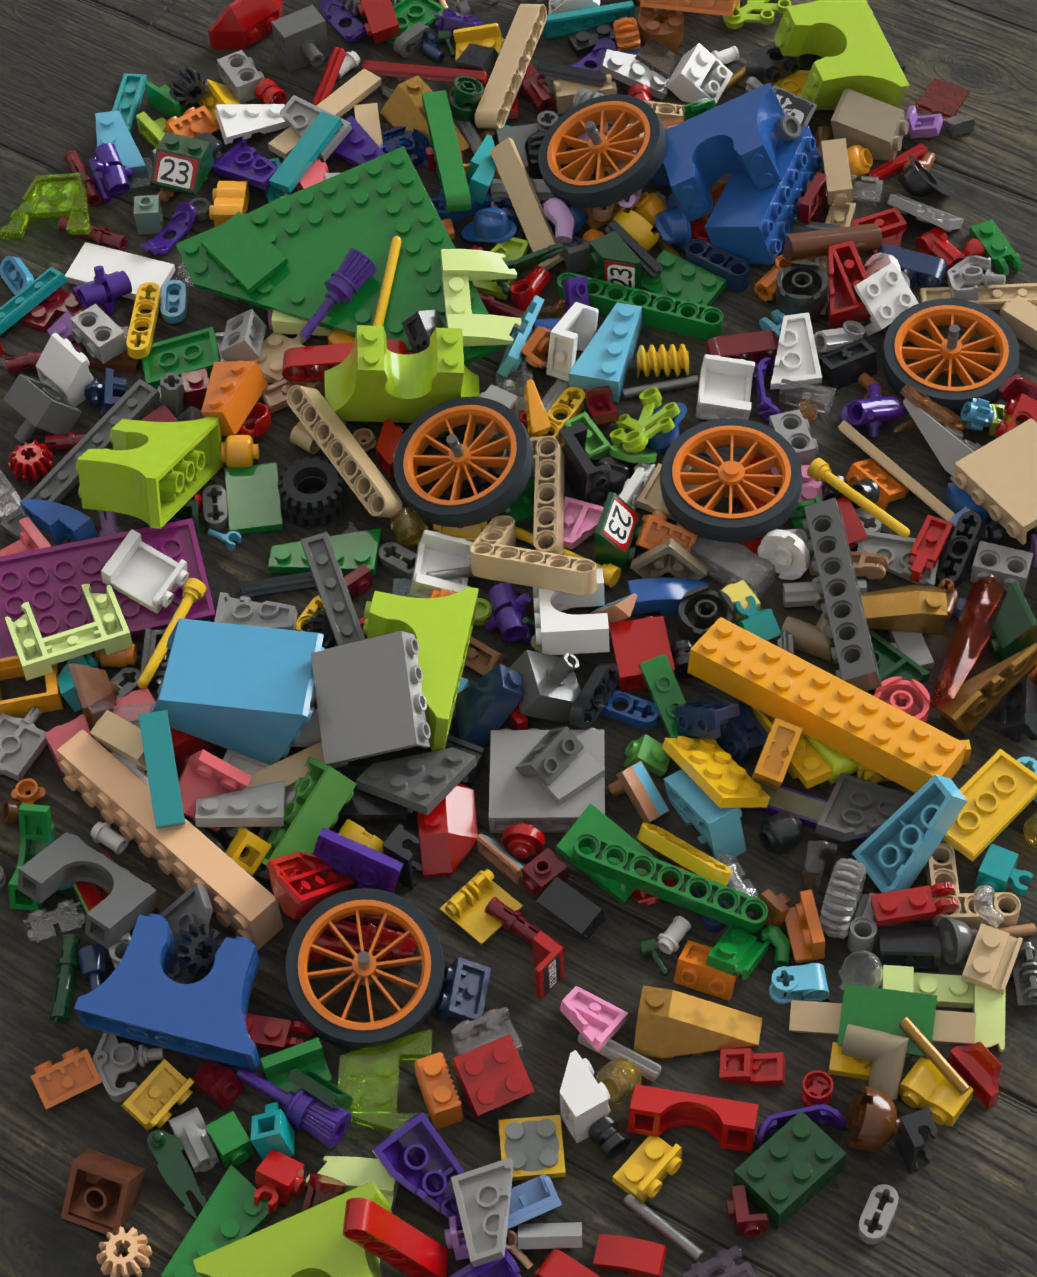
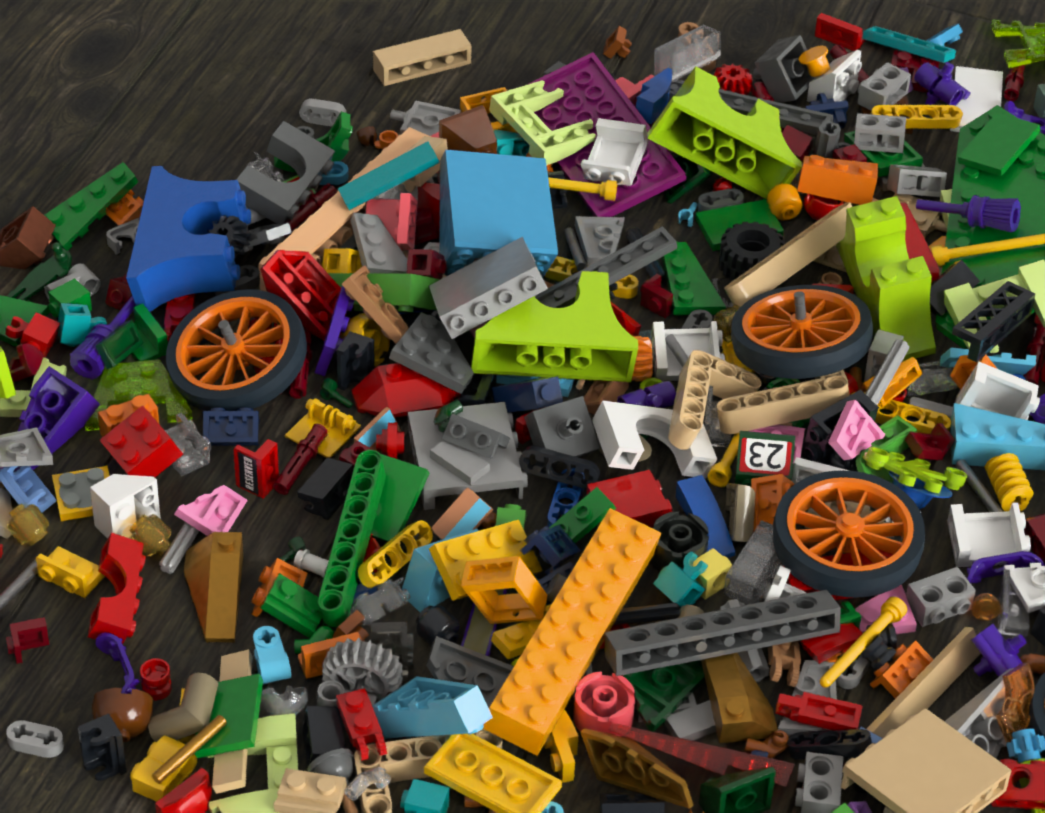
camera: 75 degrees right, 10 degrees down
yellow bracket [121,1059,194,1131] -> none
dark azure plate [160,280,188,324] -> none
black wheel [588,1115,631,1160] -> none
nougat slope [589,593,638,625] -> none
red slope [719,1048,786,1086] -> none
dark green brick [733,1111,847,1229] -> none
none -> clear yellow head [6,503,49,547]
none -> green wing [44,162,138,251]
none -> dark green hand [320,378,353,408]
none -> medium nougat wing [342,265,409,344]
none -> dark red brick [406,249,446,280]
none -> dark green arm [434,400,463,432]
none -> dark grey tile [545,573,567,603]
none -> light orange piece [798,46,830,77]
none -> bright pink wing [828,400,885,460]
none -> light grey brick [854,113,906,153]
none -> light grey axle [865,339,909,405]
none -> black fence [952,281,1035,362]

